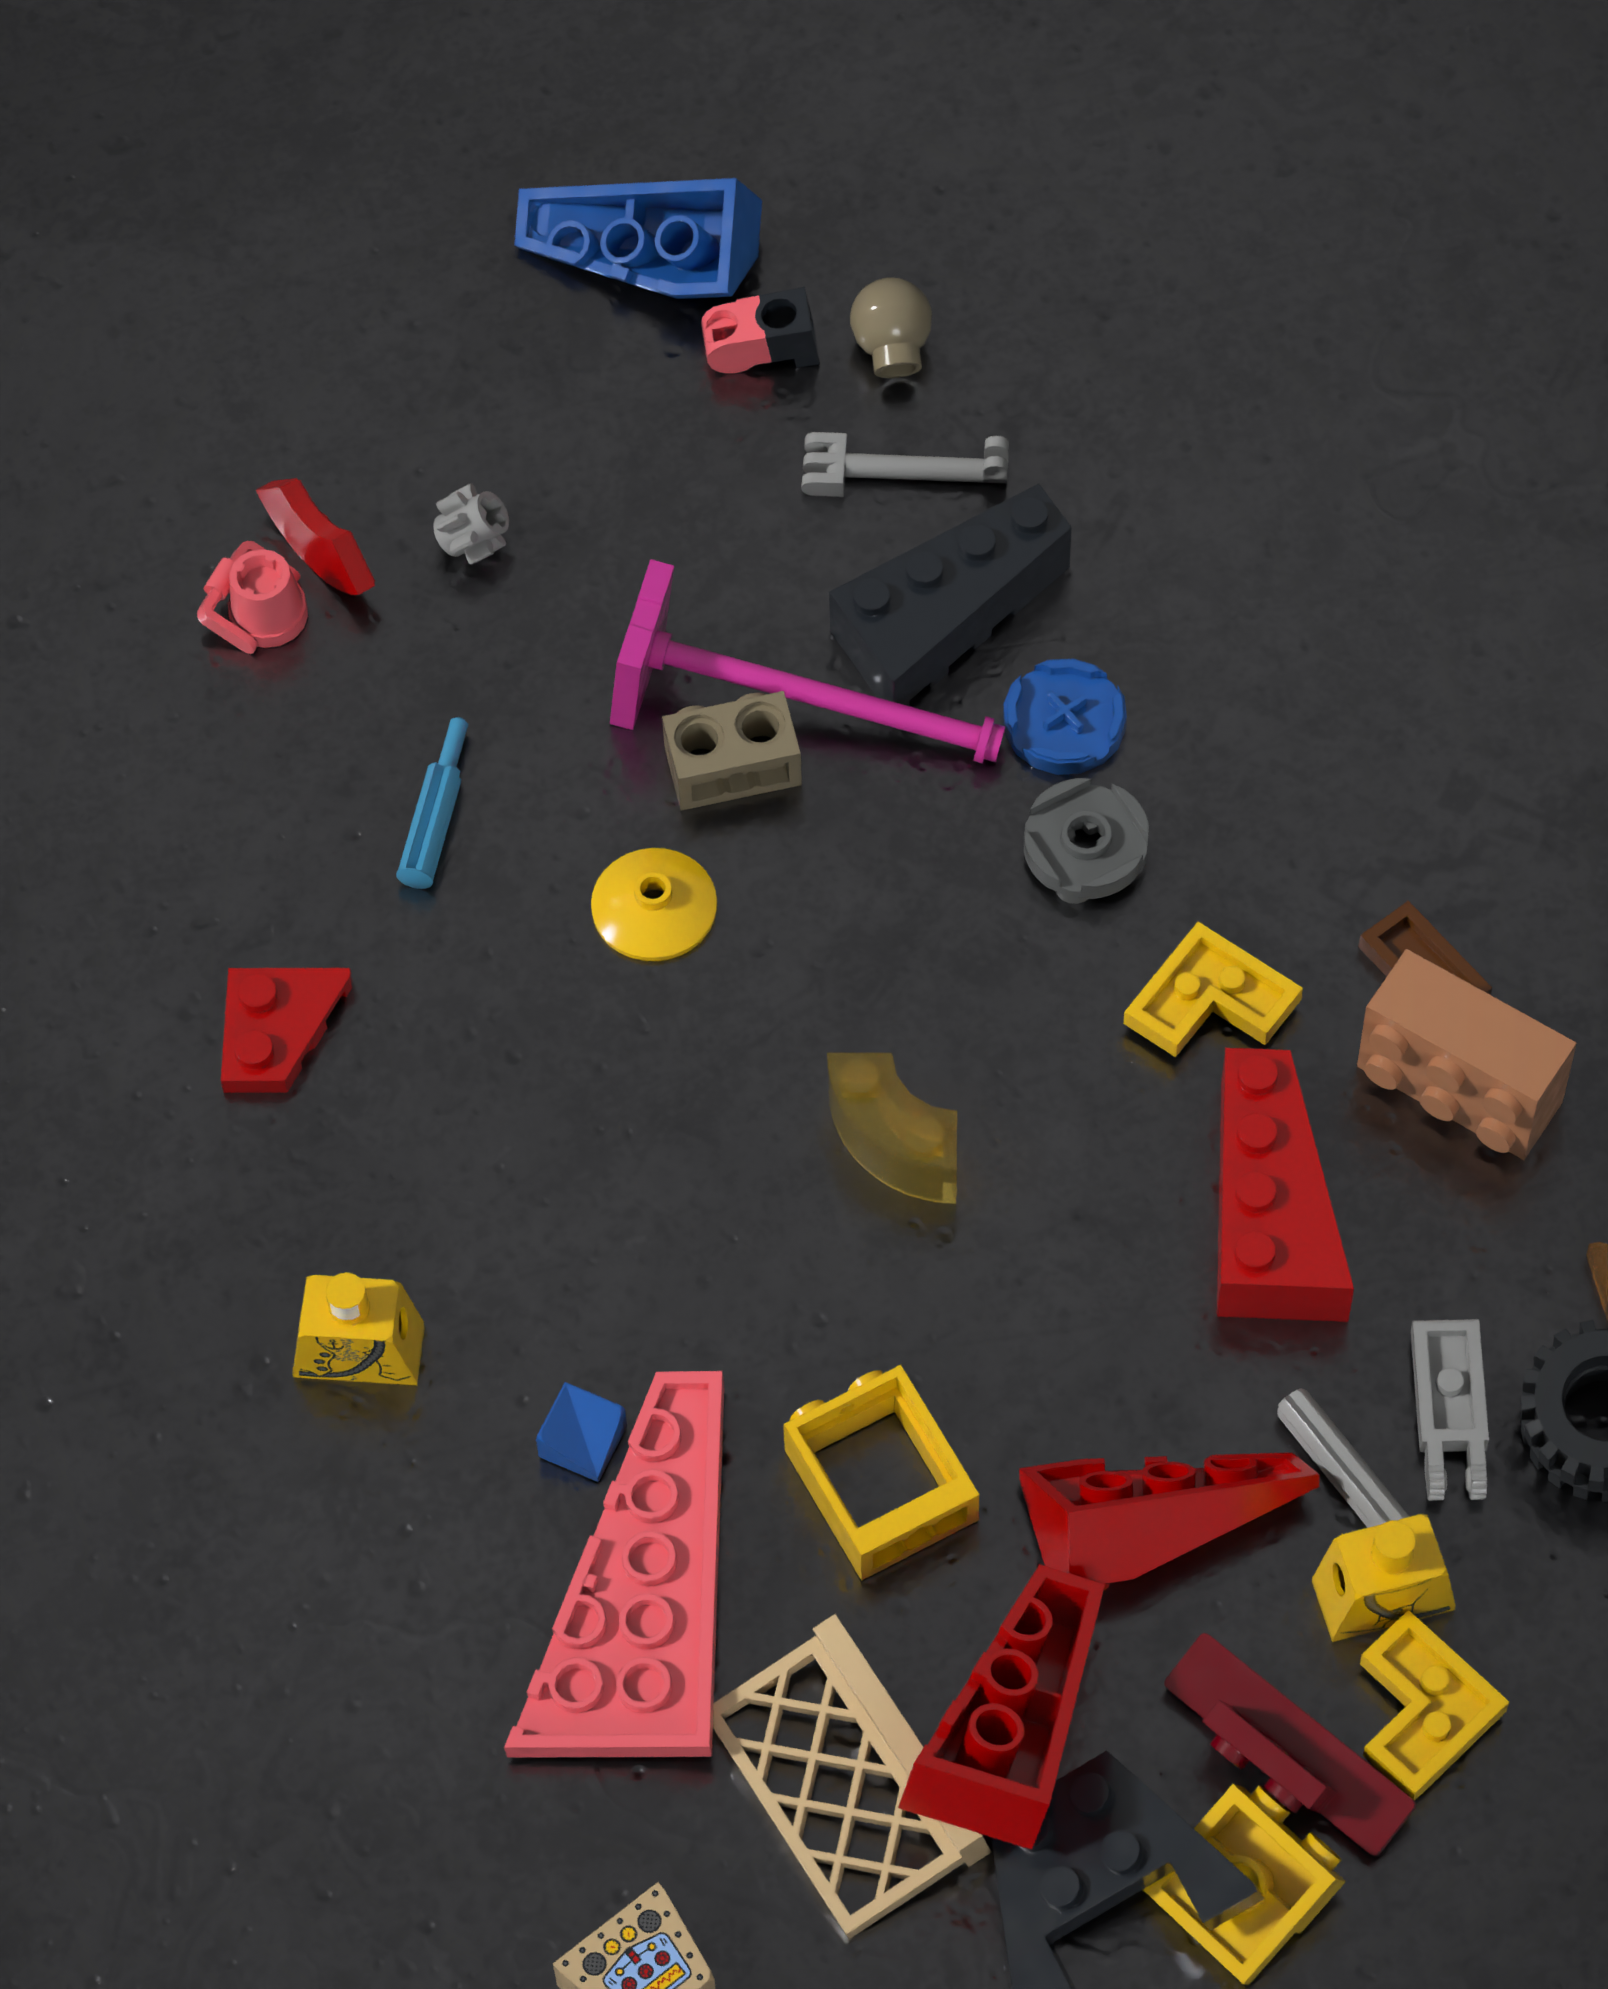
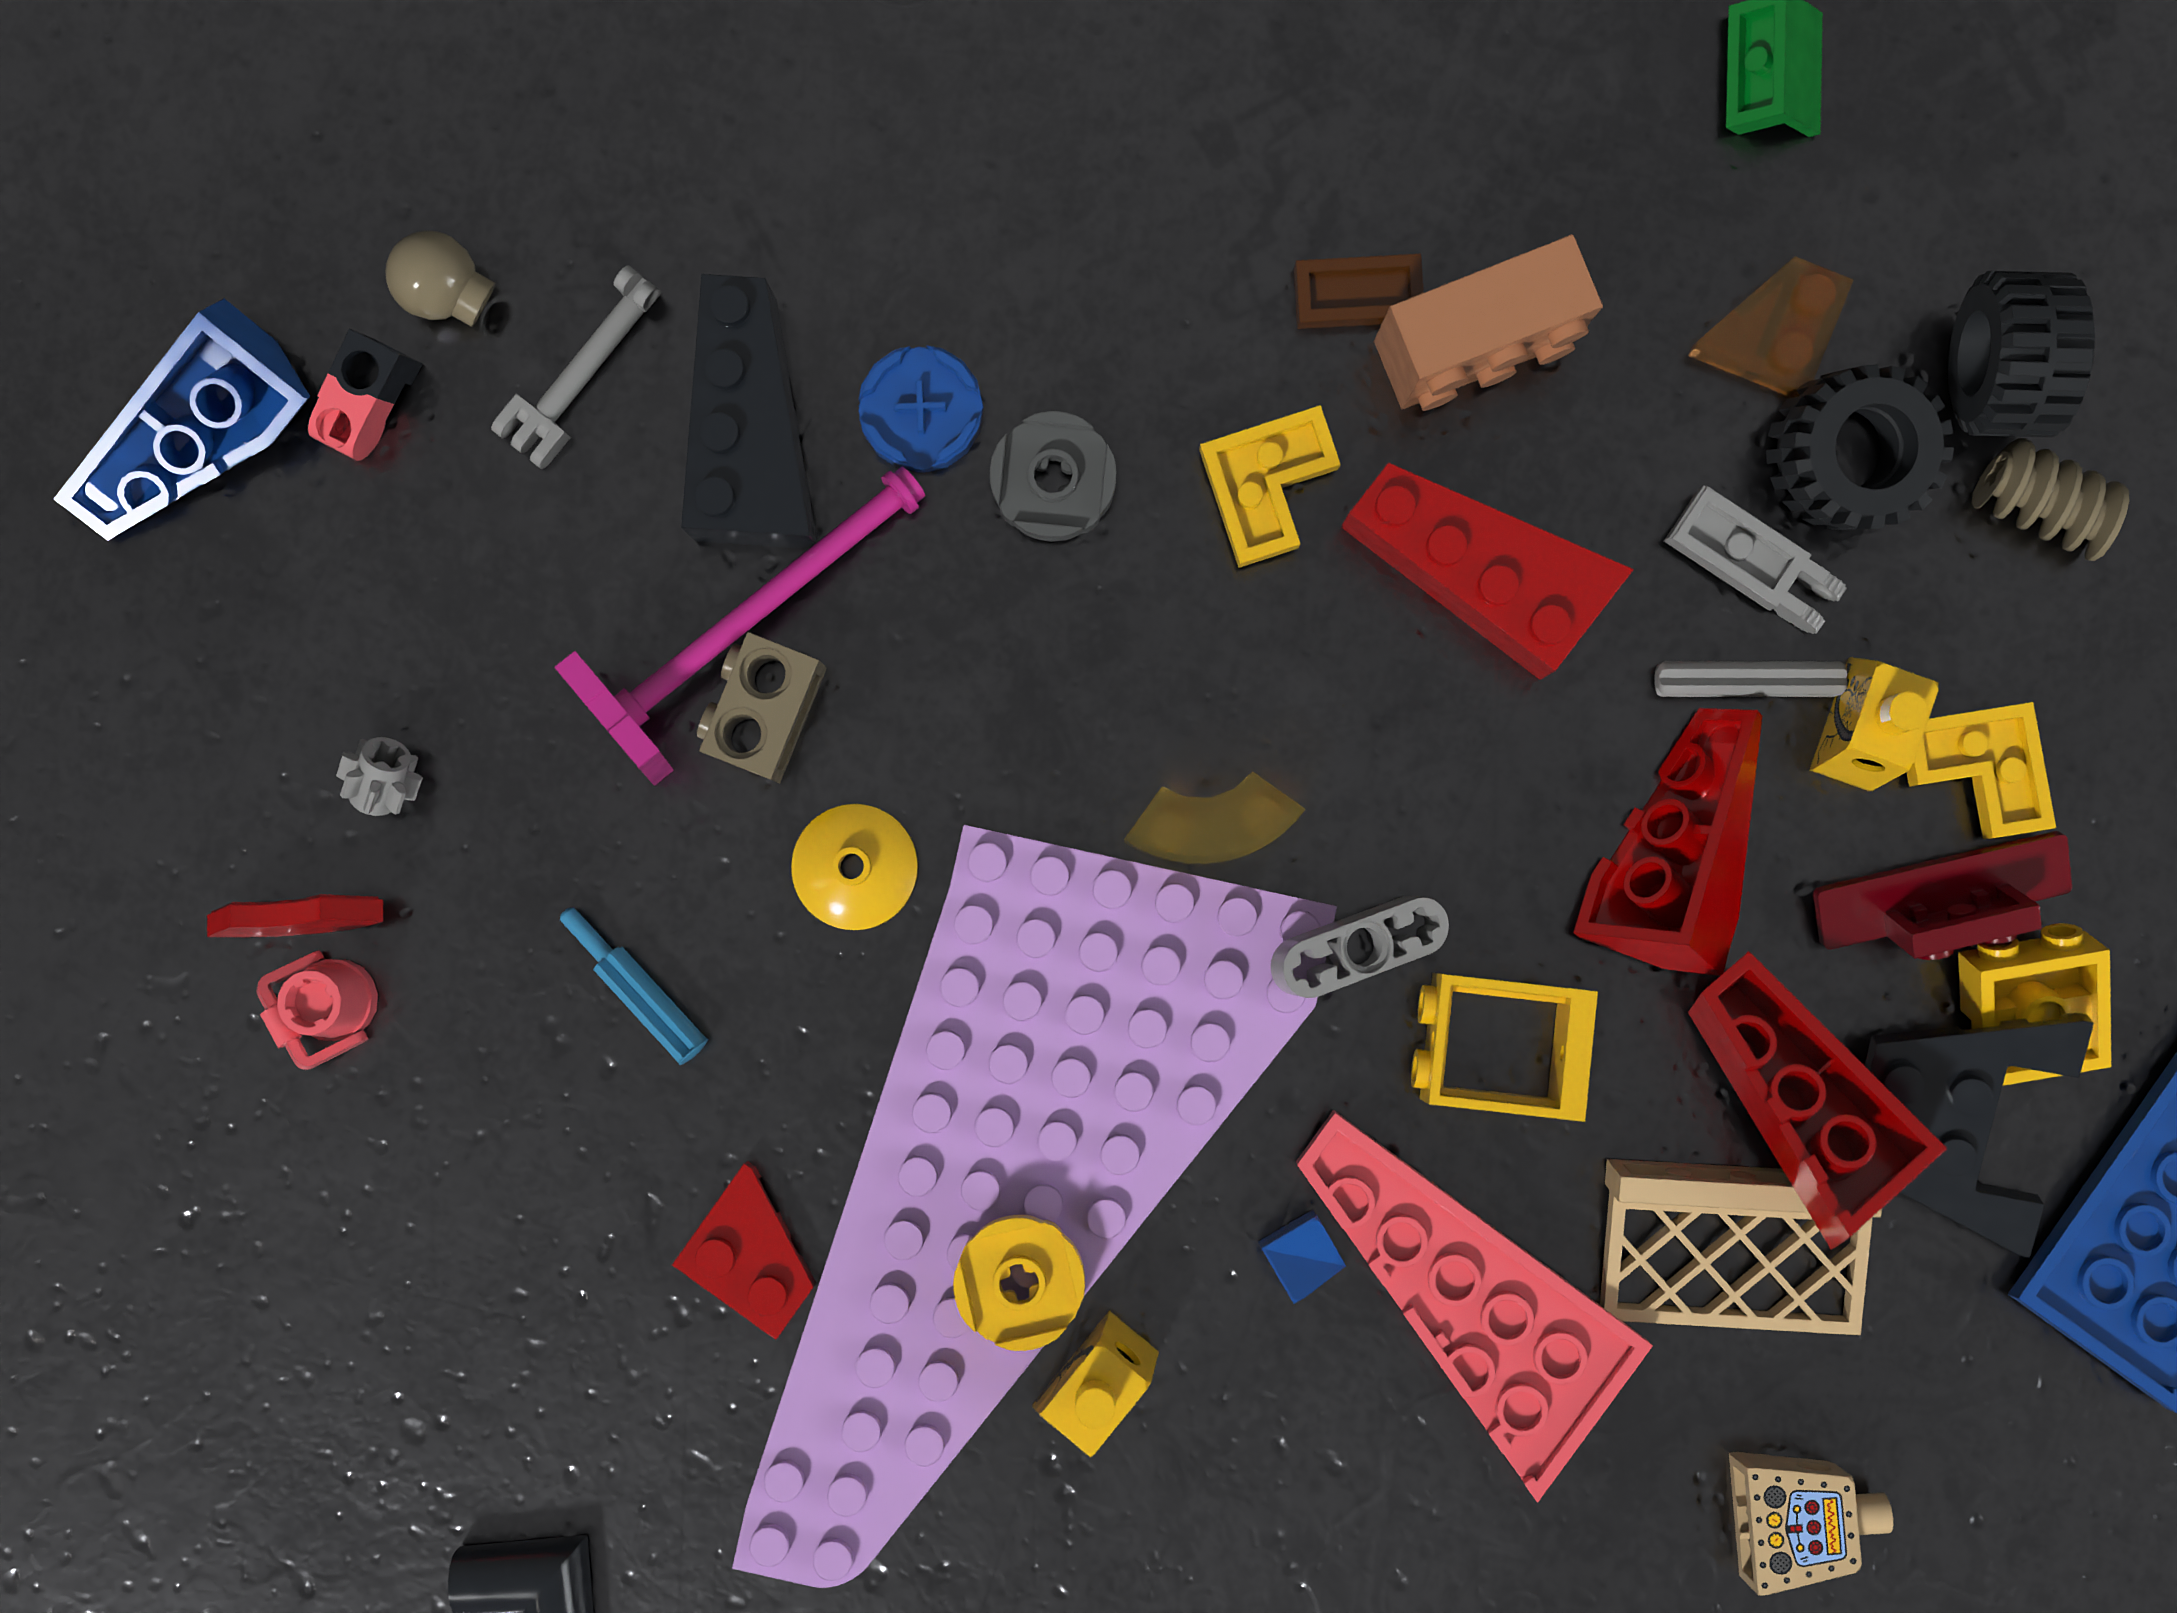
camera: 50 degrees left, 25 degrees up
none -> lavender wing [732,825,1337,1588]
none -> yellow plate [953,1215,1085,1351]
none -> light grey beam [1271,896,1449,998]

